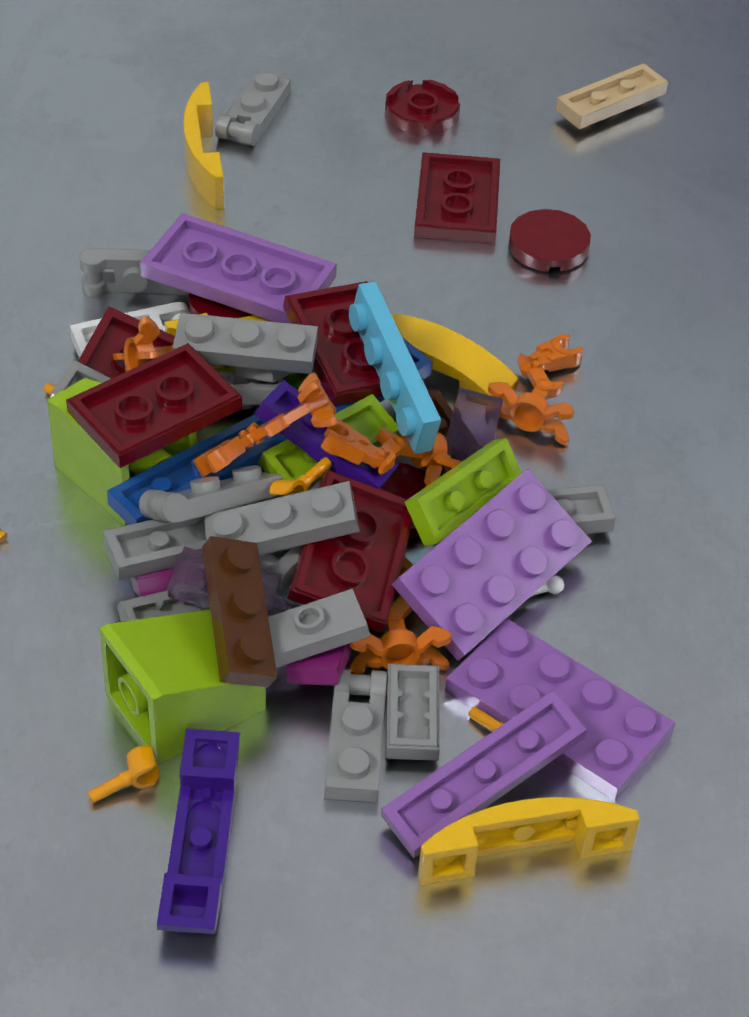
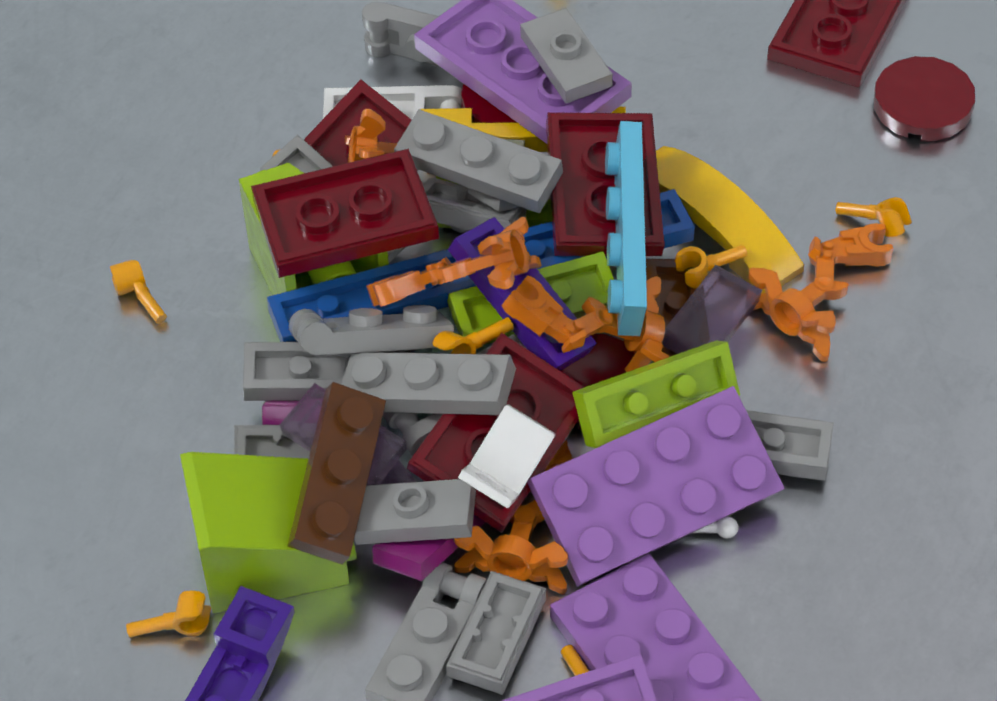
camera: 25 degrees right, 5 degrees up
none -> white bracket [458,405,555,508]
none -> light grey plate [520,8,612,104]
none -> light orange hand [675,245,747,289]
none -> light orange hand [835,197,912,237]

